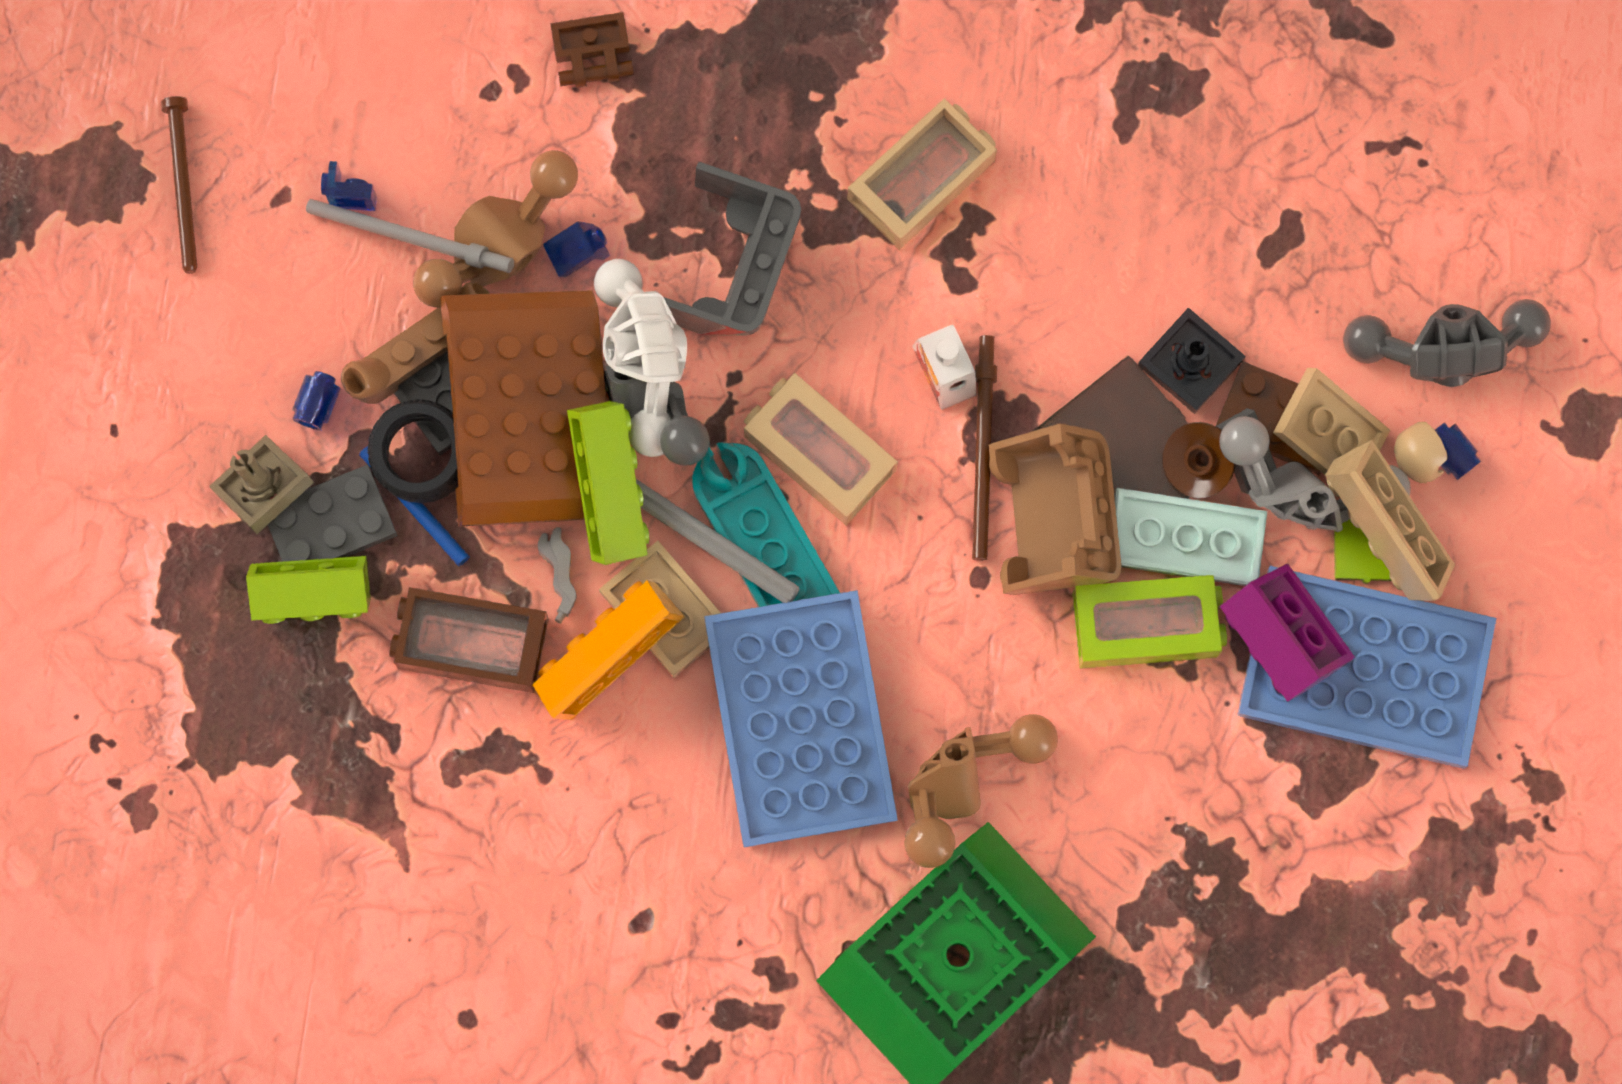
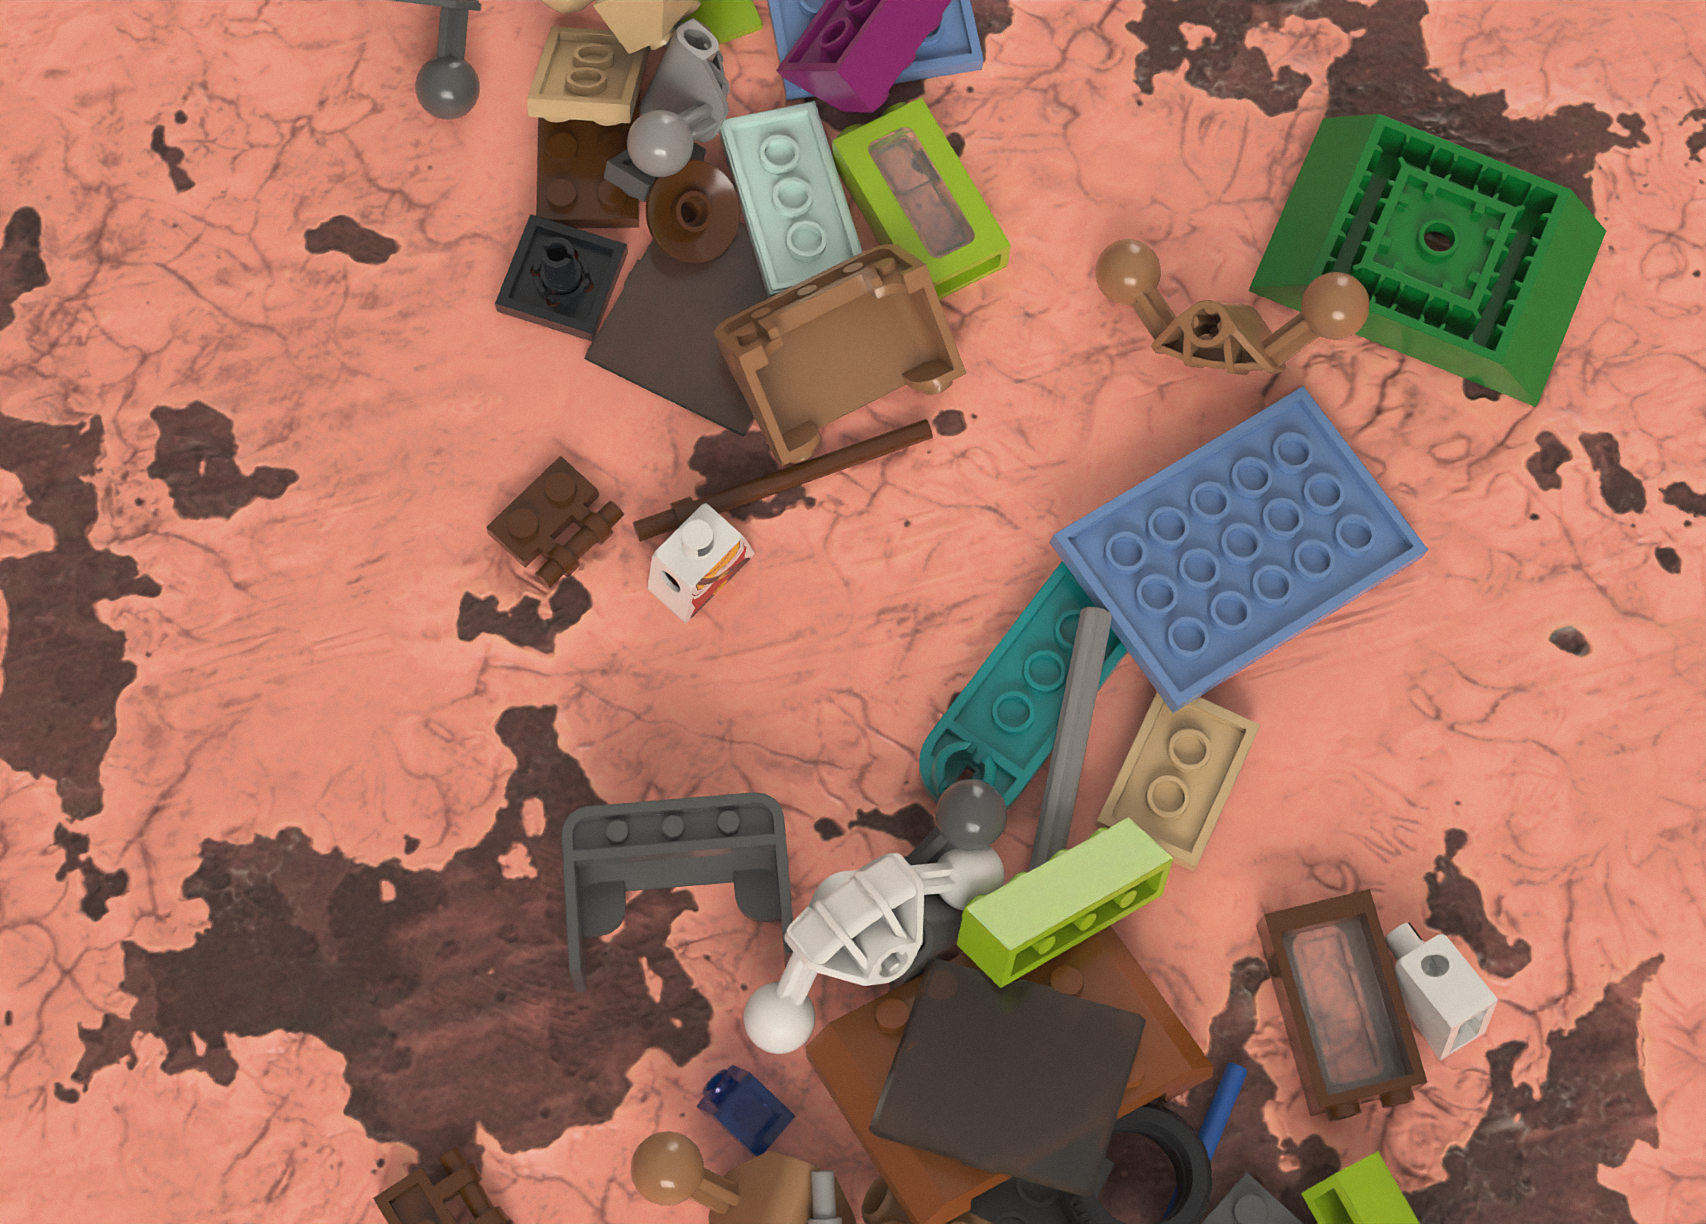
camera: 115 degrees left, 5 degrees down
light orange slope [533,580,685,720] -> none
light grey hair [538,527,577,624] -> none
tan piece [744,373,898,526] -> none
piece [847,98,997,250] -> none
none -> reddish brown plate [486,456,624,588]
none -> clear smoke piece [868,958,1146,1197]
none -> white torso [1385,922,1498,1061]

